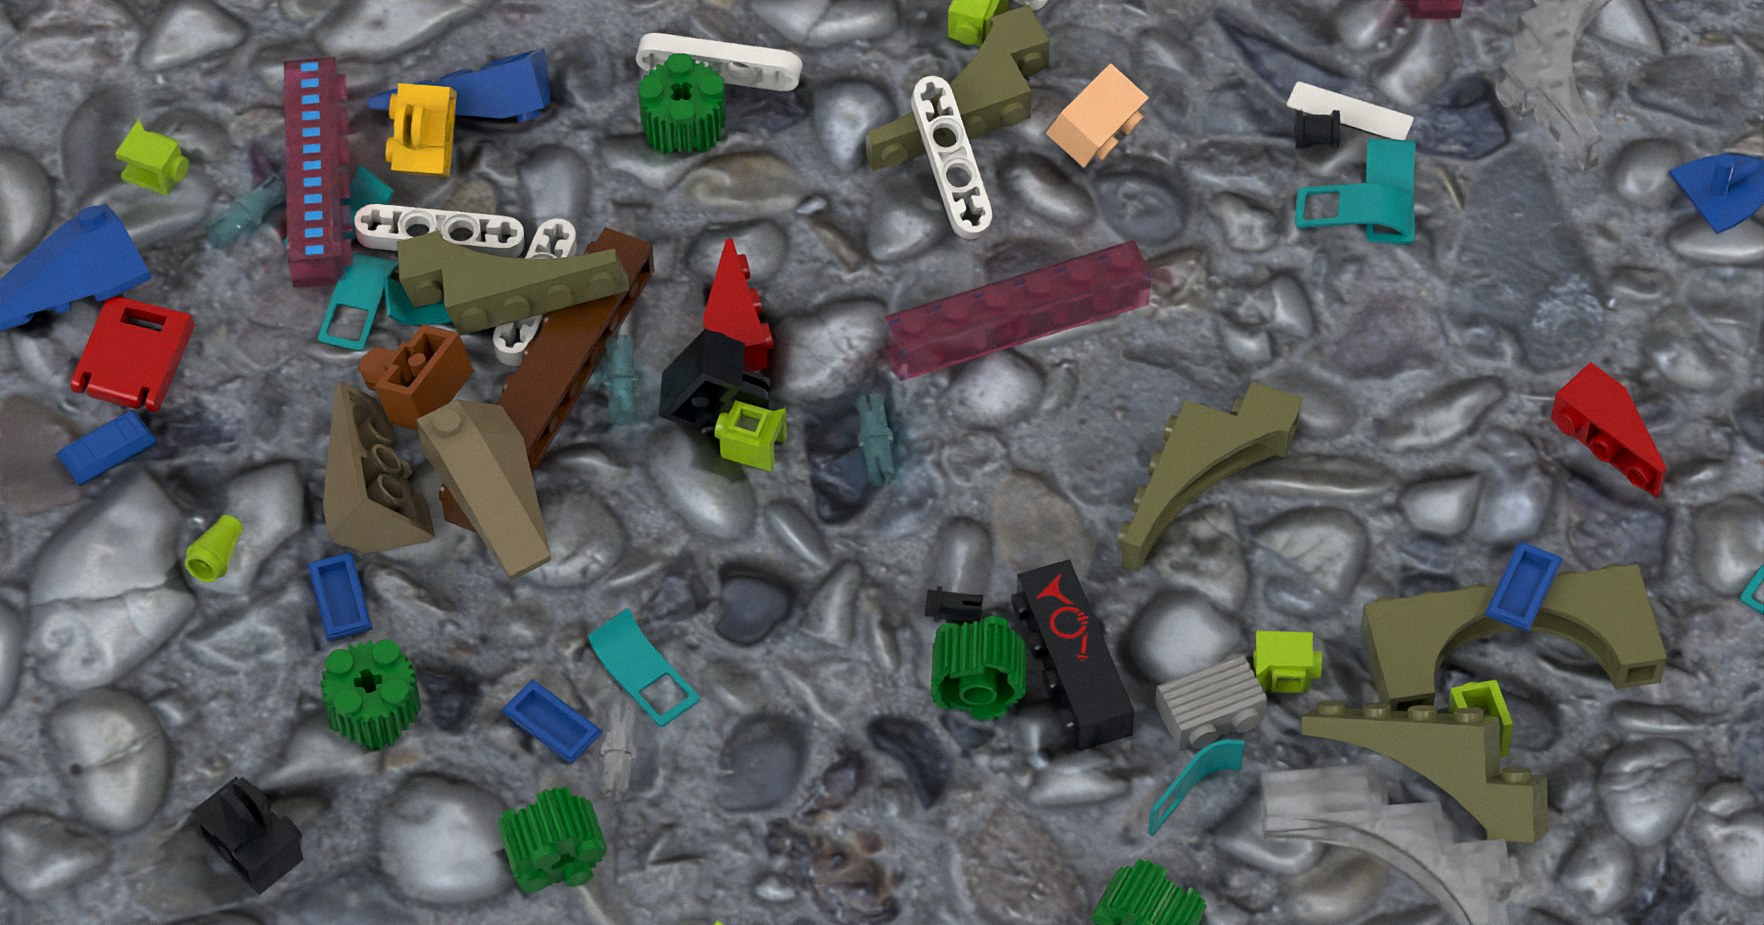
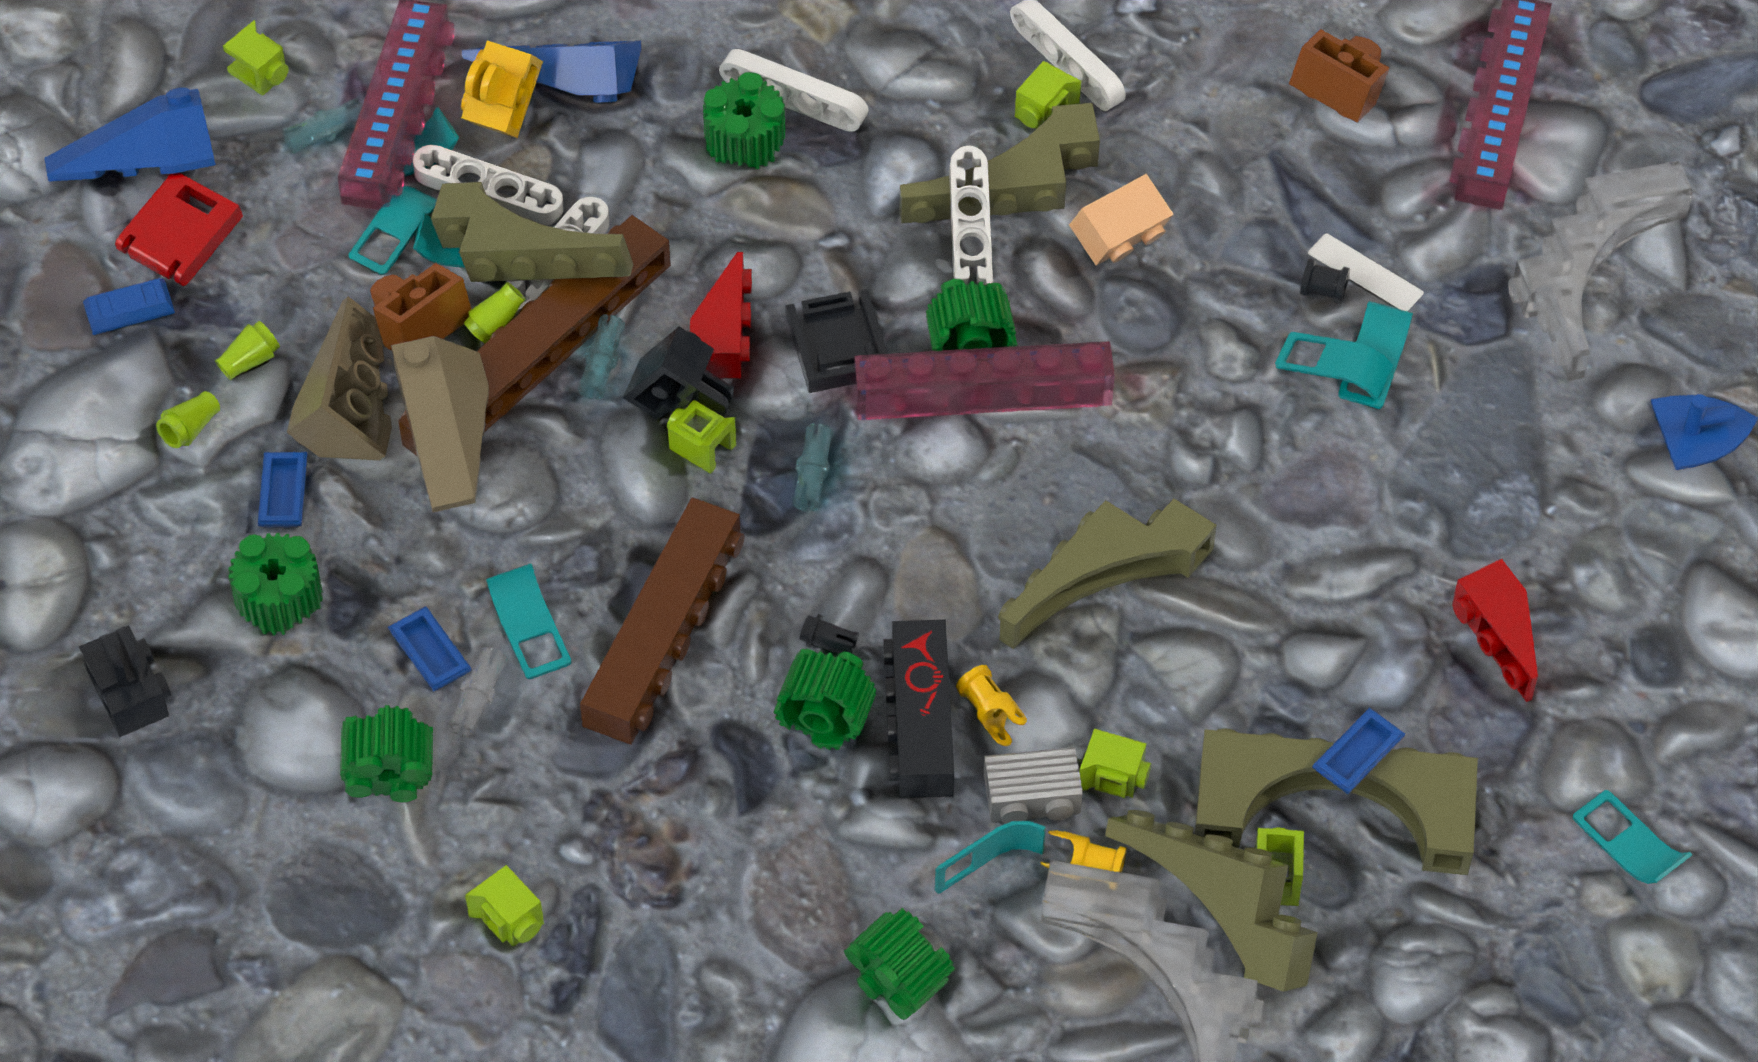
camera: 15 degrees right, 0 degrees up
none -> lime cone [215,321,280,380]
none -> lime cone [464,282,526,344]
none -> reddish brown brick [580,497,745,745]
none -> black container [785,289,891,393]
none -> green brick [926,278,1017,375]
none -> yellow piece [956,665,1027,747]
none -> yellow piece [1040,830,1127,888]

